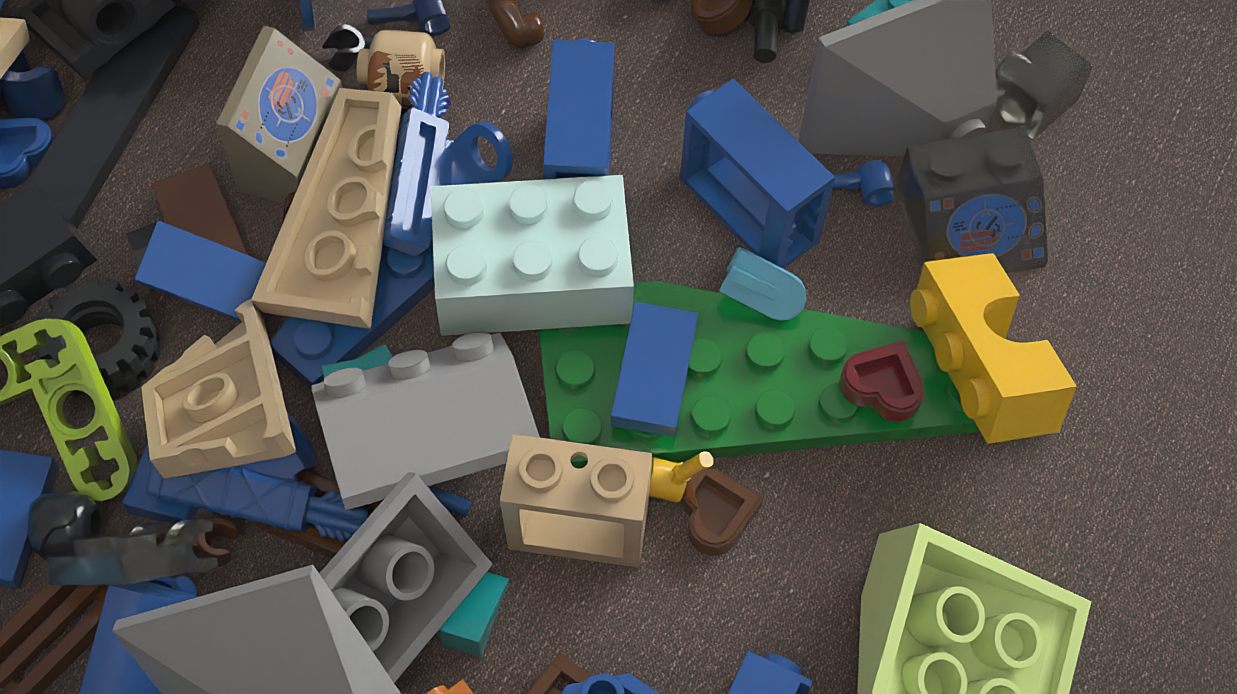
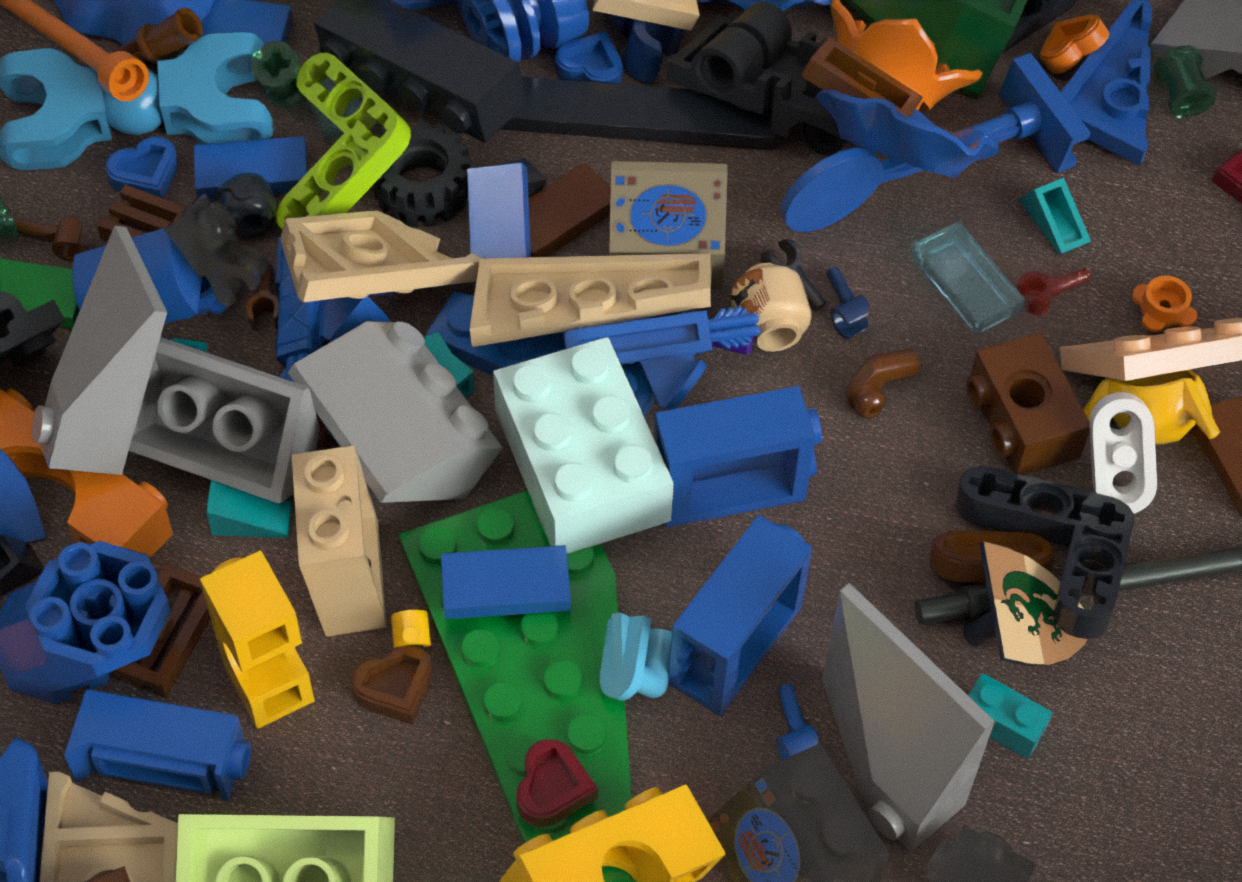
camera: 75 degrees right, 5 degrees down
none -> yellow arch [200,550,315,729]

